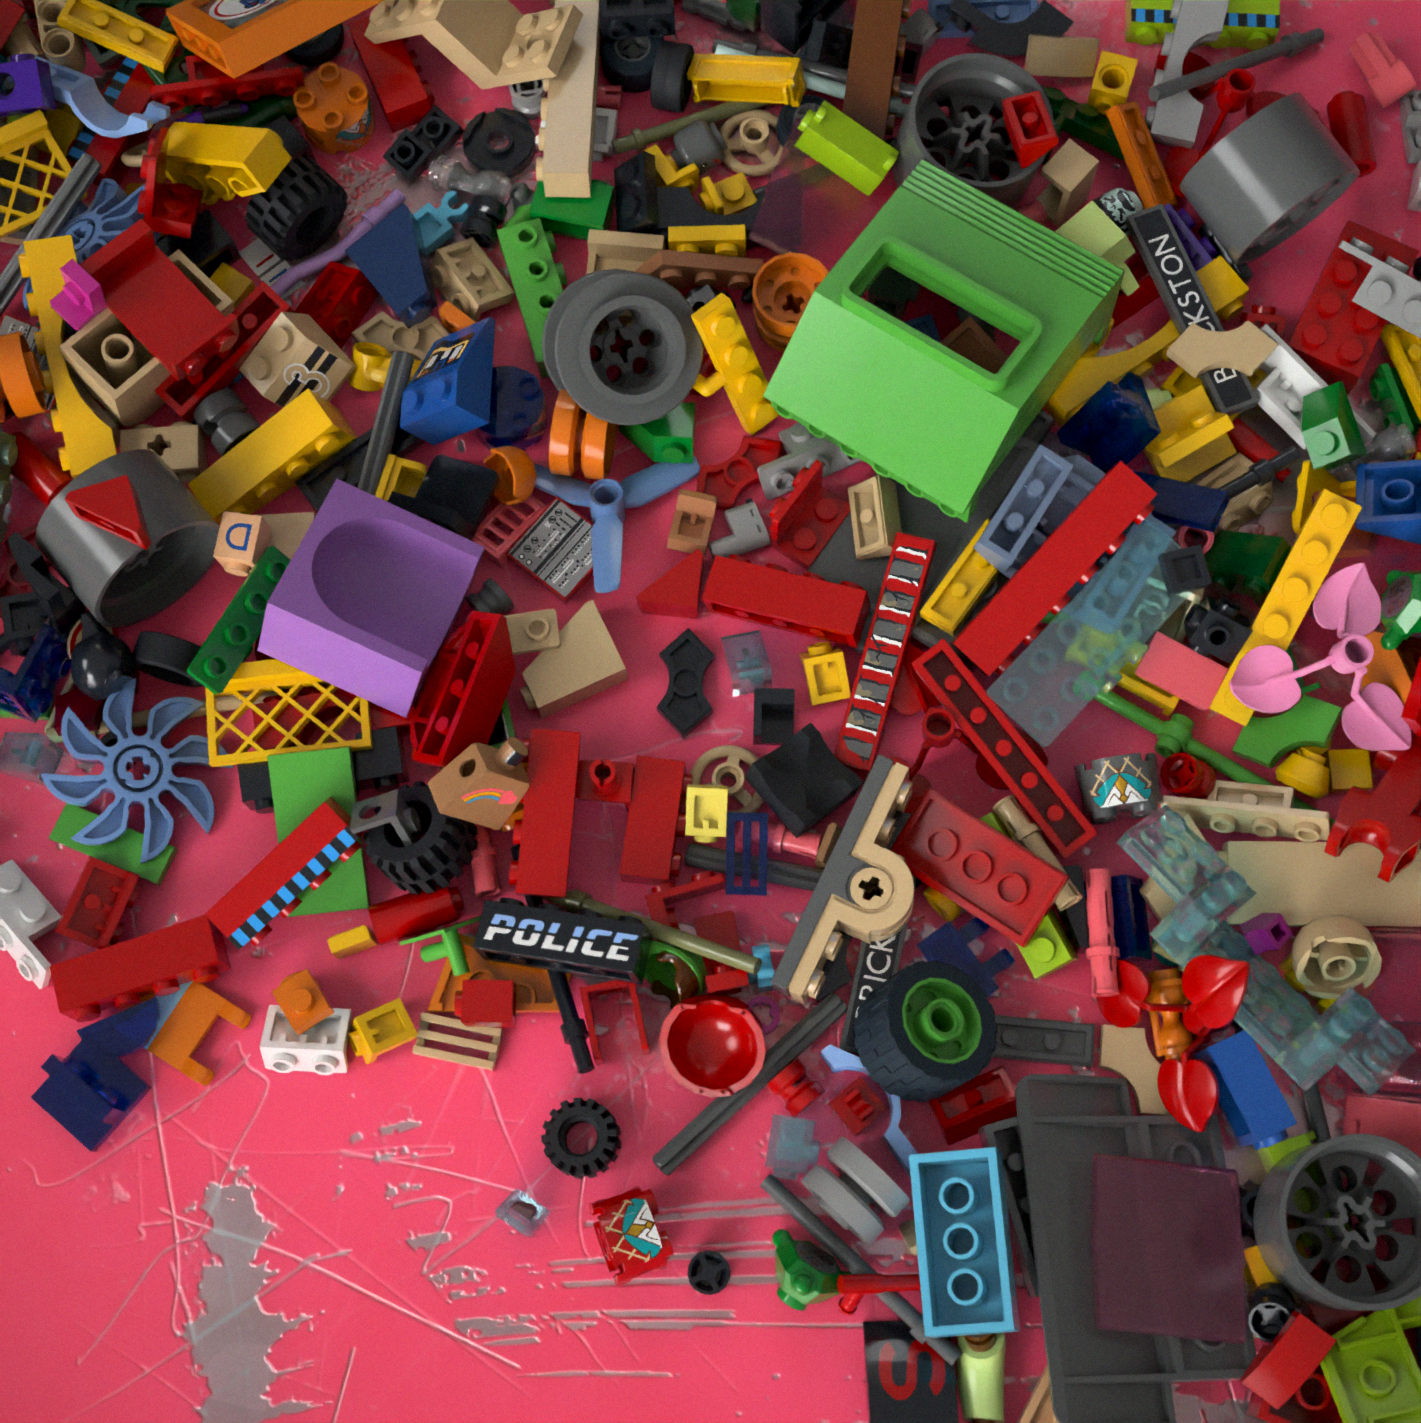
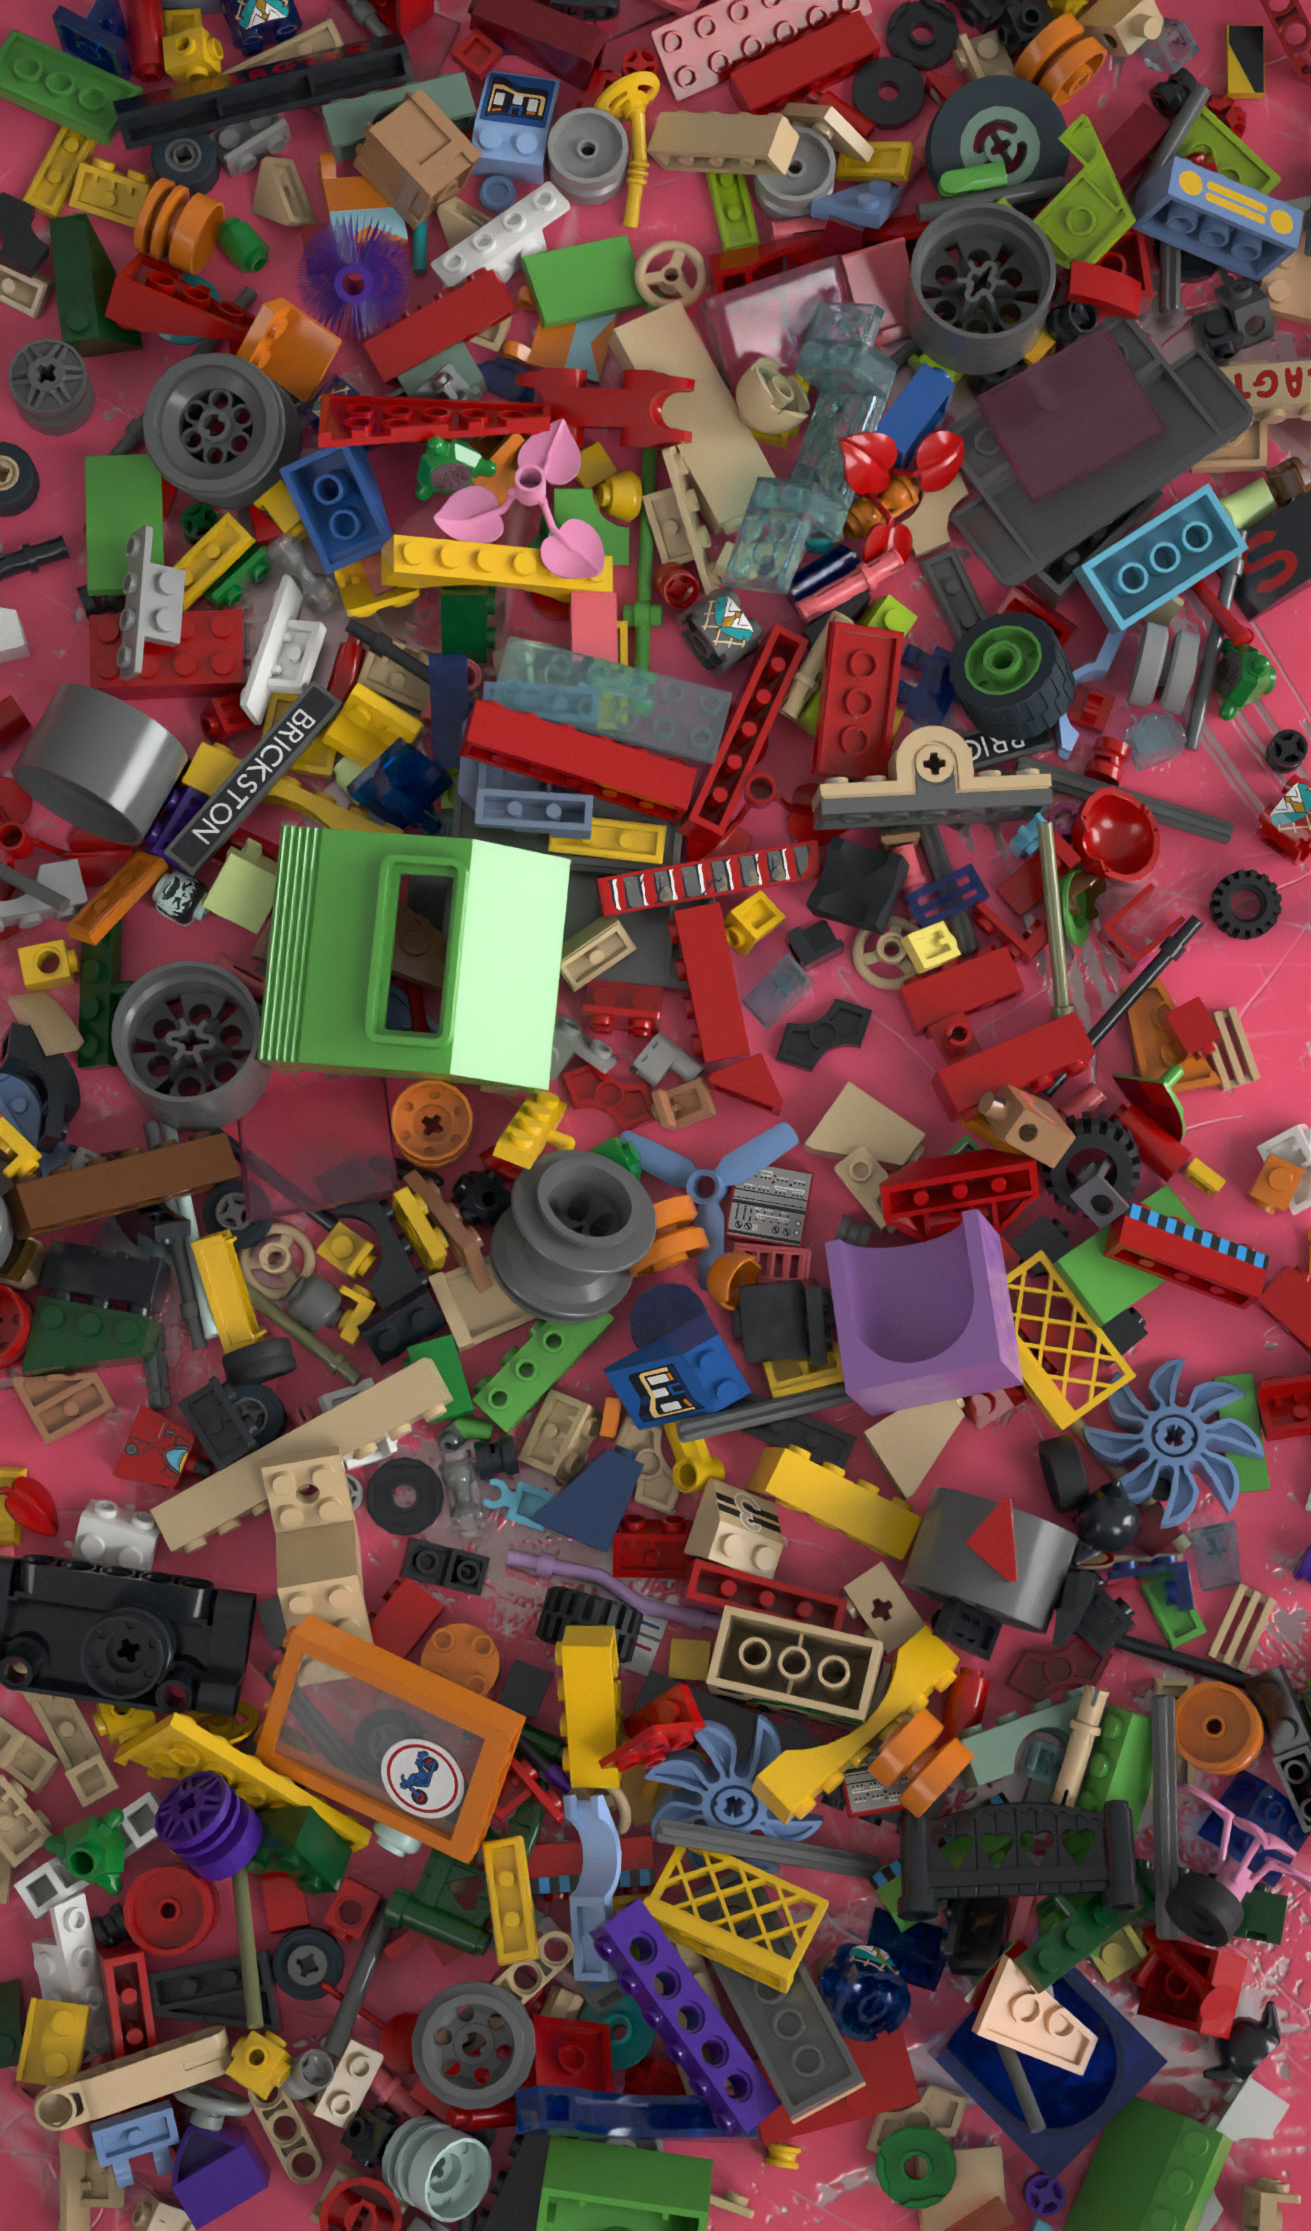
camera: 125 degrees left, 5 degrees up
dark pink bracket [50,259,107,330] -> none
red panel [79,218,240,382] -> none
green bracket [187,546,291,694] -> none
dark grey wheel [193,388,260,457] -> none
light nougat brick [213,511,272,577] -> none
yellow bracket [348,998,418,1065] -> none
black brick [473,897,653,985] -> none
lime brick [794,100,899,197] -> none
red slope [1002,90,1059,169] -> none
tan panel [1035,138,1099,228] -> none
black tile [1158,544,1212,596] -> none
tan tile [1165,320,1279,379] -> none
black brick [1184,595,1253,664] -> none
magenta piece [1240,913,1293,956] -> none
green slope [1301,381,1368,470] -> none

